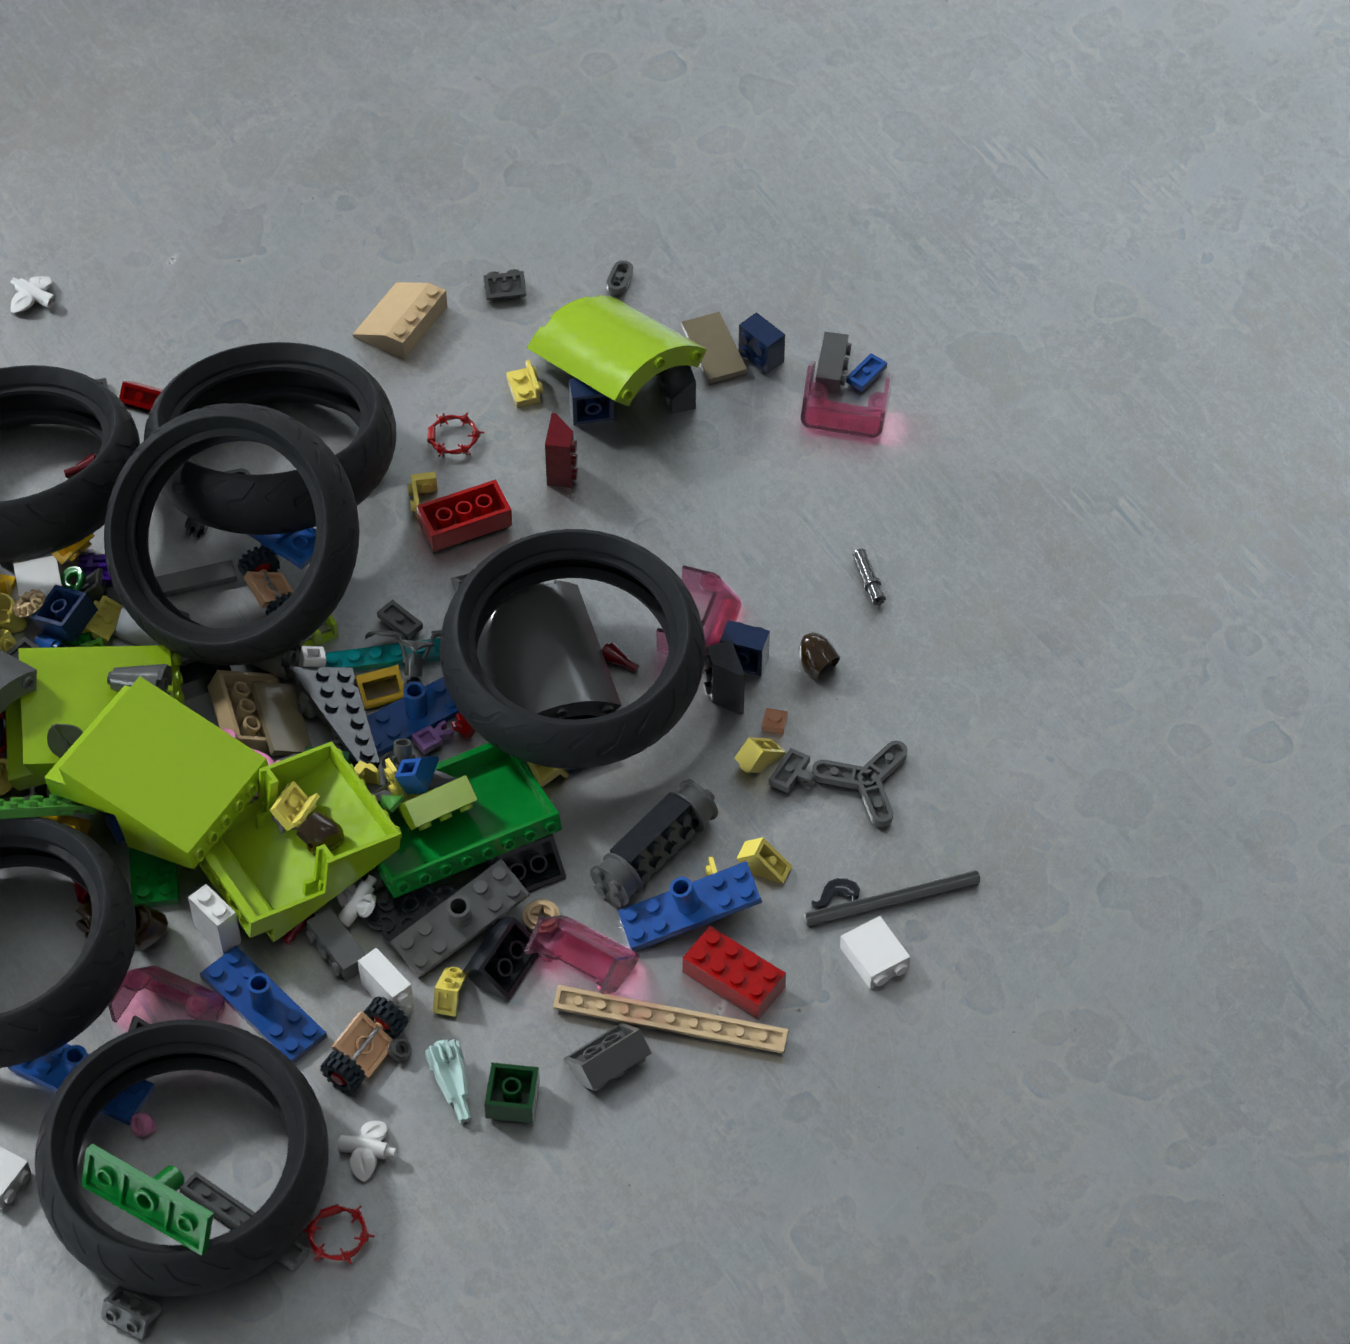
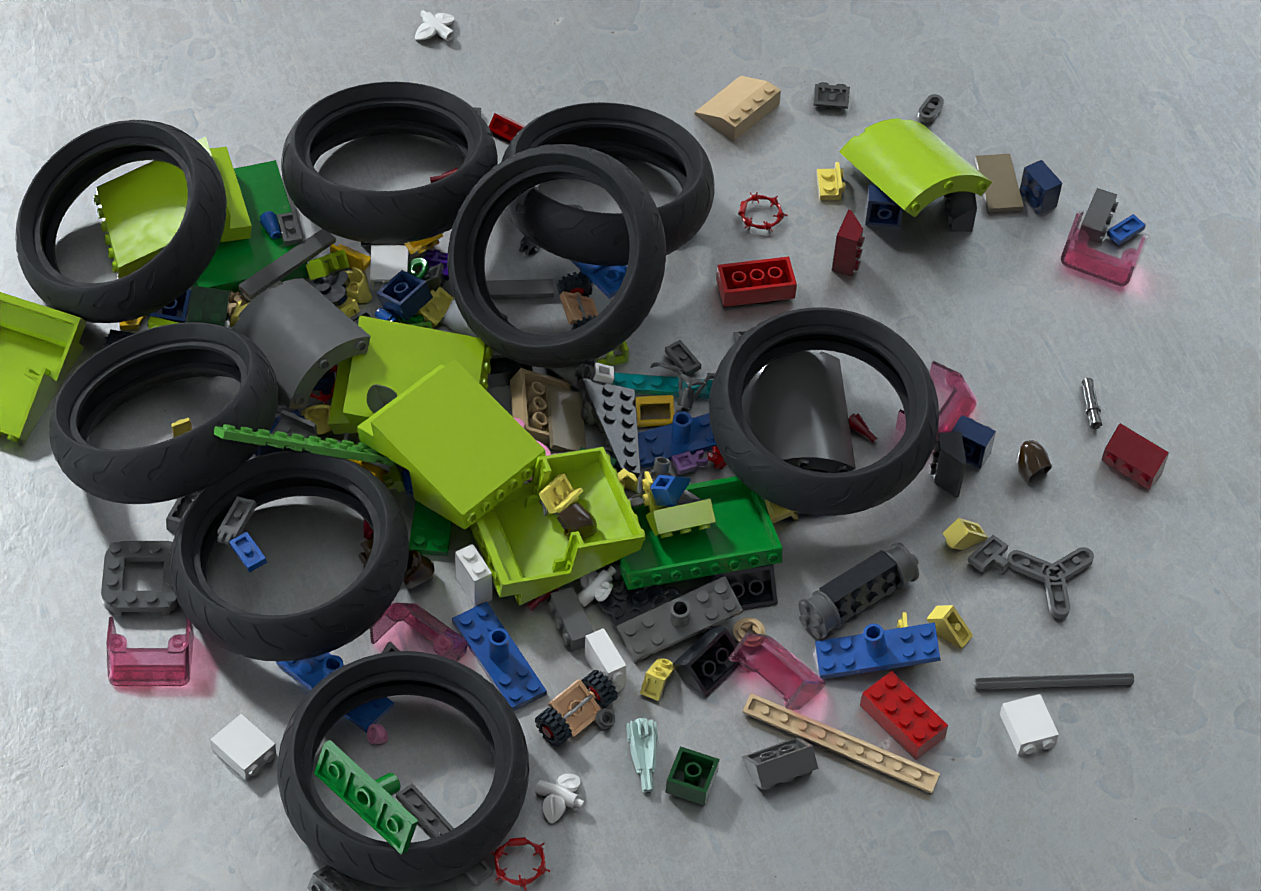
camera: 10 degrees right, 0 degrees up
tan gear [12,589,45,617] -> none
dark grey cone [107,664,172,695] -> none
bright green slope [380,795,405,814] -> none
light yellow bracket [407,471,438,519] -> none
nougat plate [762,708,788,734] -> none
black piece [811,878,860,909] -> none
none -> lime tile [382,465,405,493]
none -> dark red slope [1101,423,1169,489]

